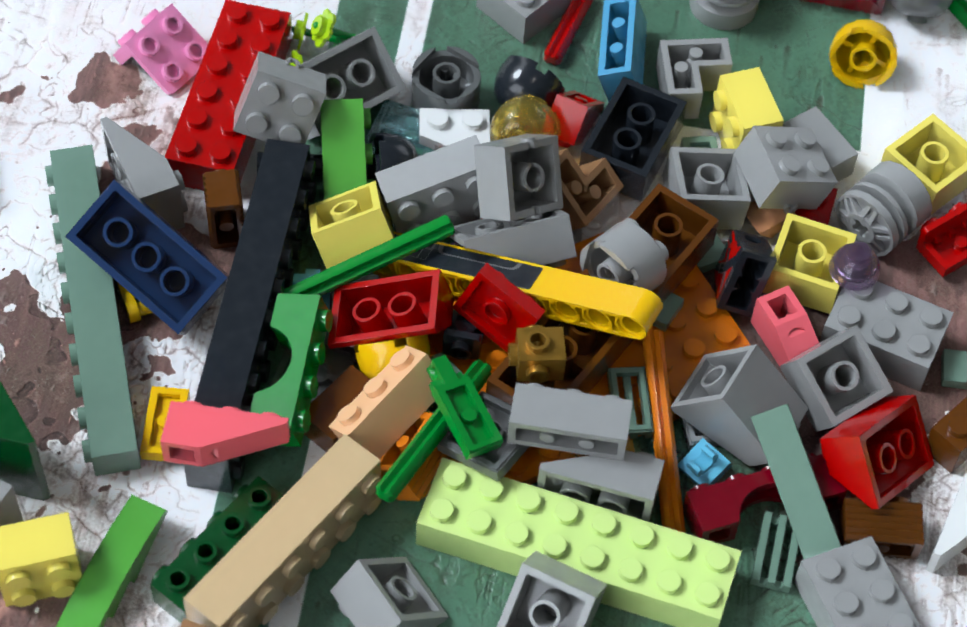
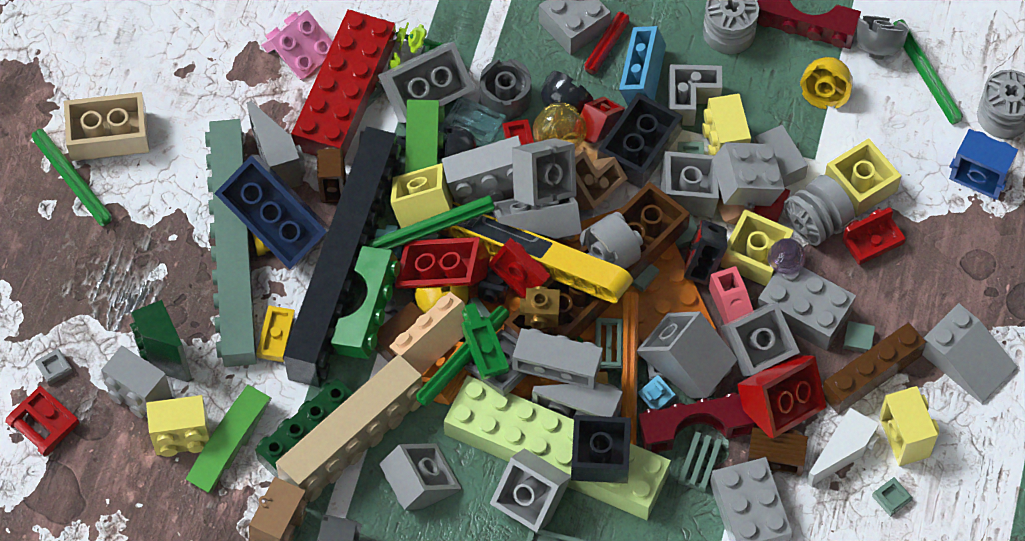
camera: 10 degrees right, 5 degrees up
coral slope [160,400,290,467] -> none
light grey brick [233,51,326,144] -> none
white wing [419,108,490,150] -> none
sand green tile [751,403,842,560] -> none
none -> black brick [571,415,631,484]

